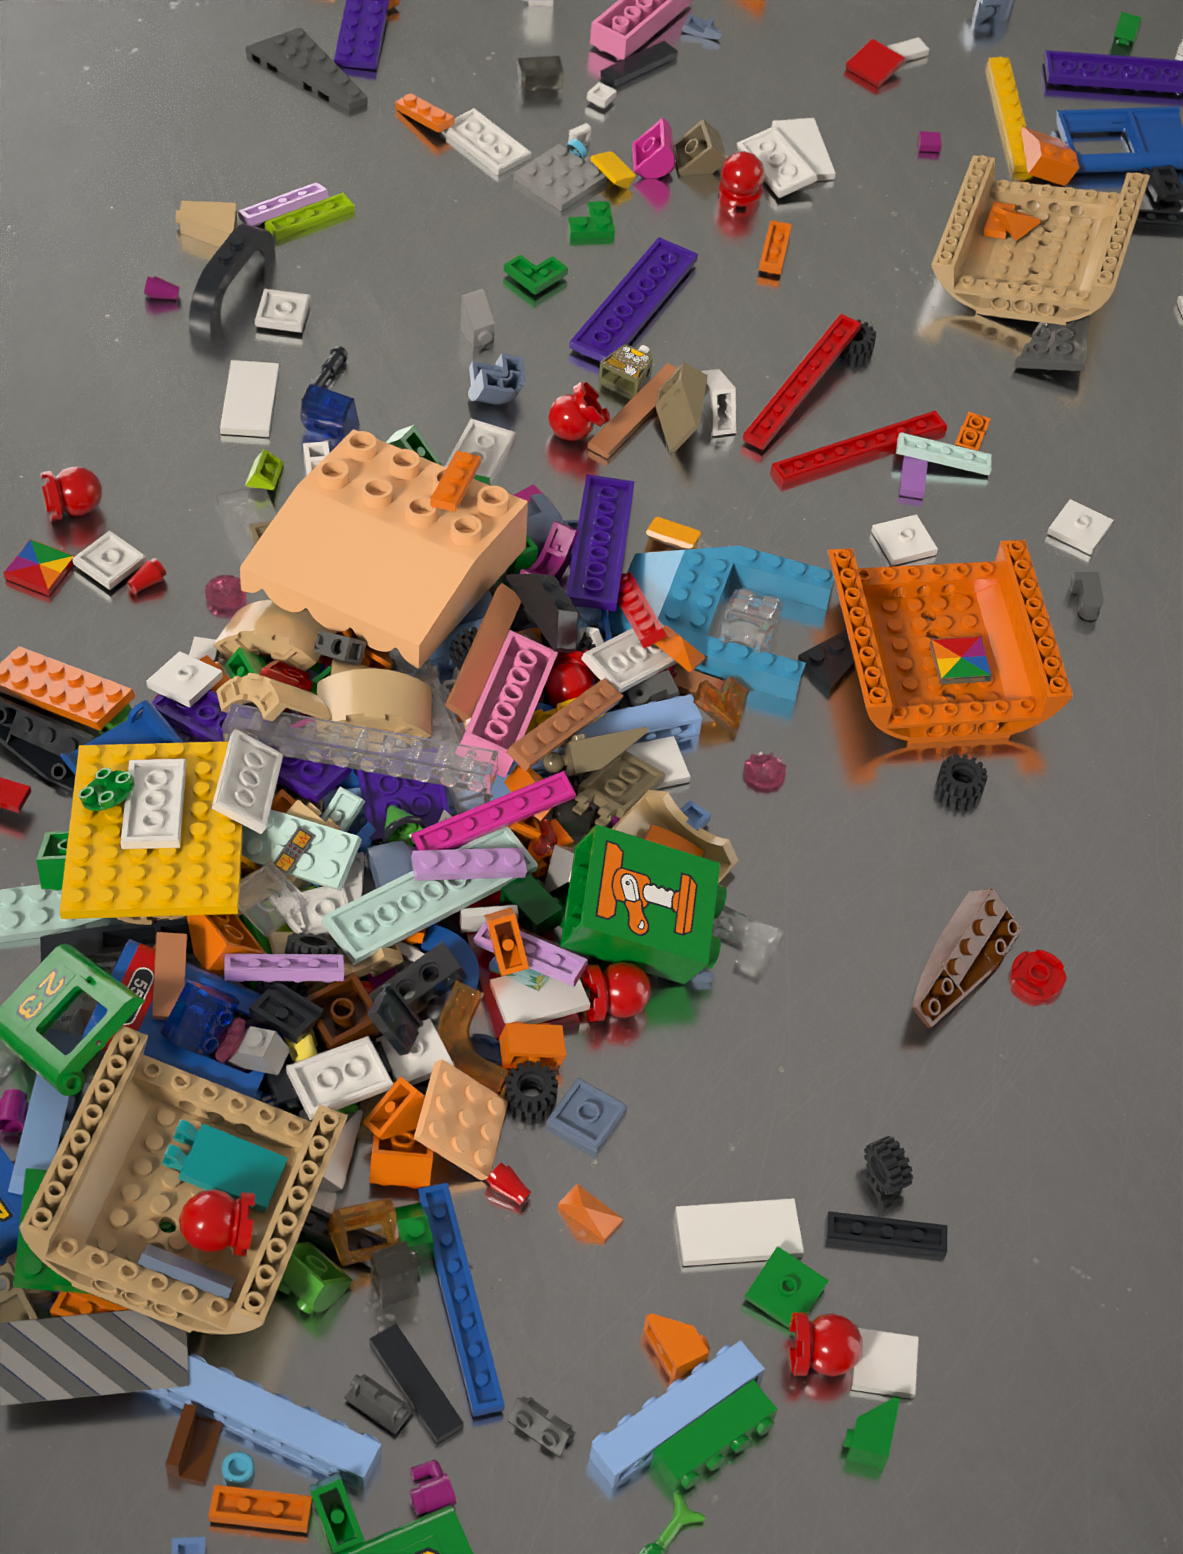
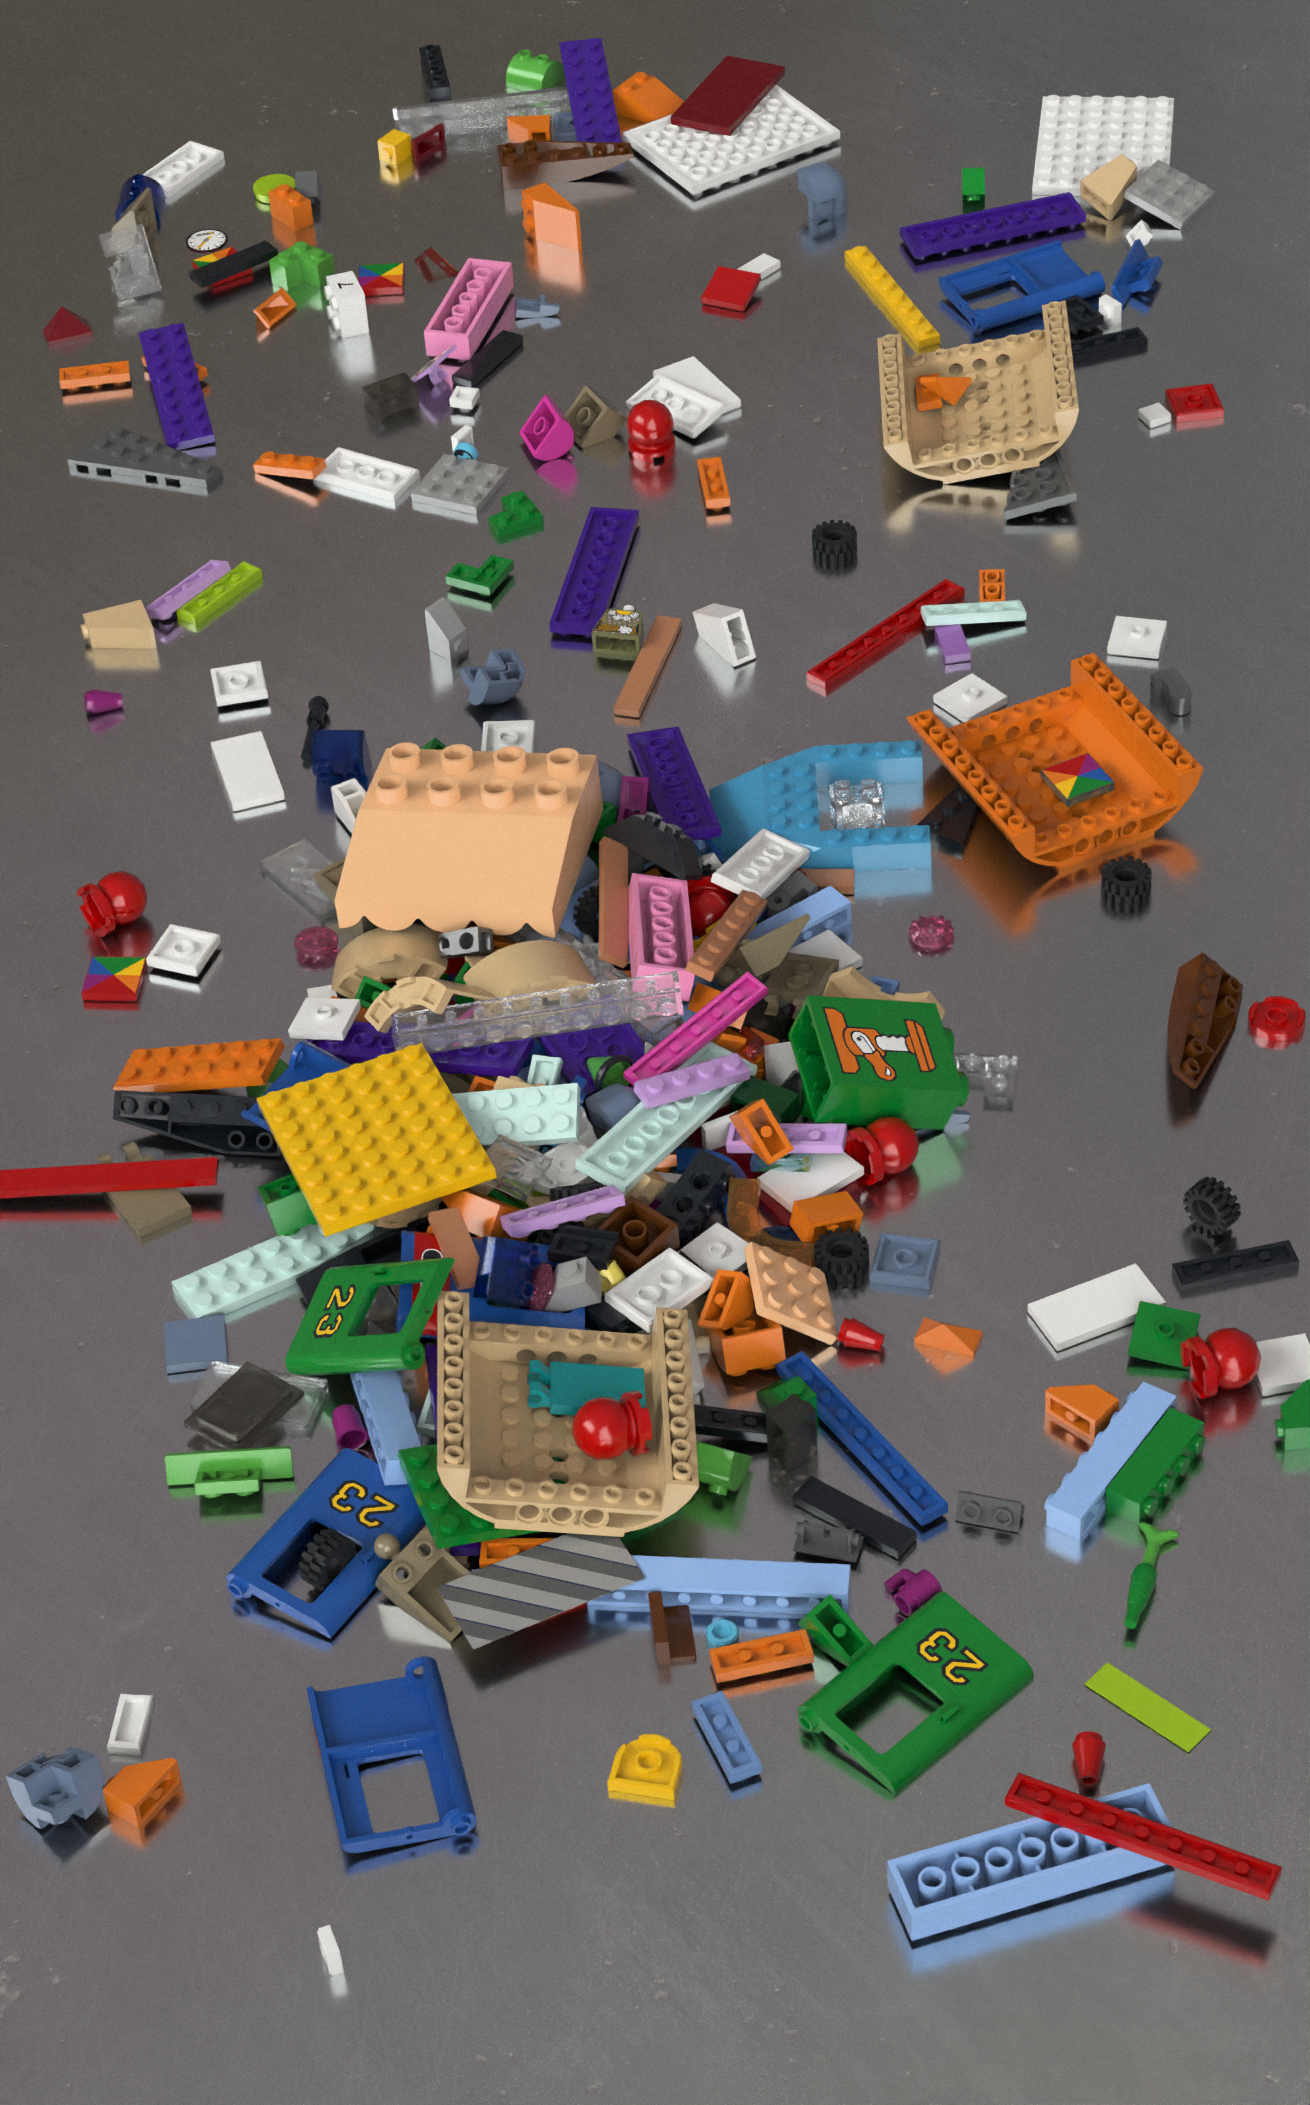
camera: 10 degrees left, 10 degrees down
green dish [78,768,135,811] -> none
white tile [121,759,187,849] -> none
red cone [127,558,167,594] -> none
sand blue tile [138,1244,237,1299] -> none
black arch [189,224,275,340] -> none
white tile [212,729,283,834] -> none
lime slope [245,449,284,490] -> none
sticker [271,826,315,876] -> none
clear orange tile [327,1198,401,1266] -> none
black plate [367,982,424,1056] -> none
orange plate [430,451,481,512] -> none
red tile [548,382,610,441] -> none
yellow slope [590,151,636,189] -> none
red plate [617,571,667,649] -> none
light orange slope [646,517,701,549] -> none
orange slope [654,625,706,673] -> none
dark tan slope [655,362,708,453] -> none
clear orange plate [693,677,749,733] -> none
red plate [743,313,861,450] -> none
magenta tile [918,131,942,152] -> none
orange slope [1021,127,1079,186] -> none
none -> lavender piece [403,345,457,388]

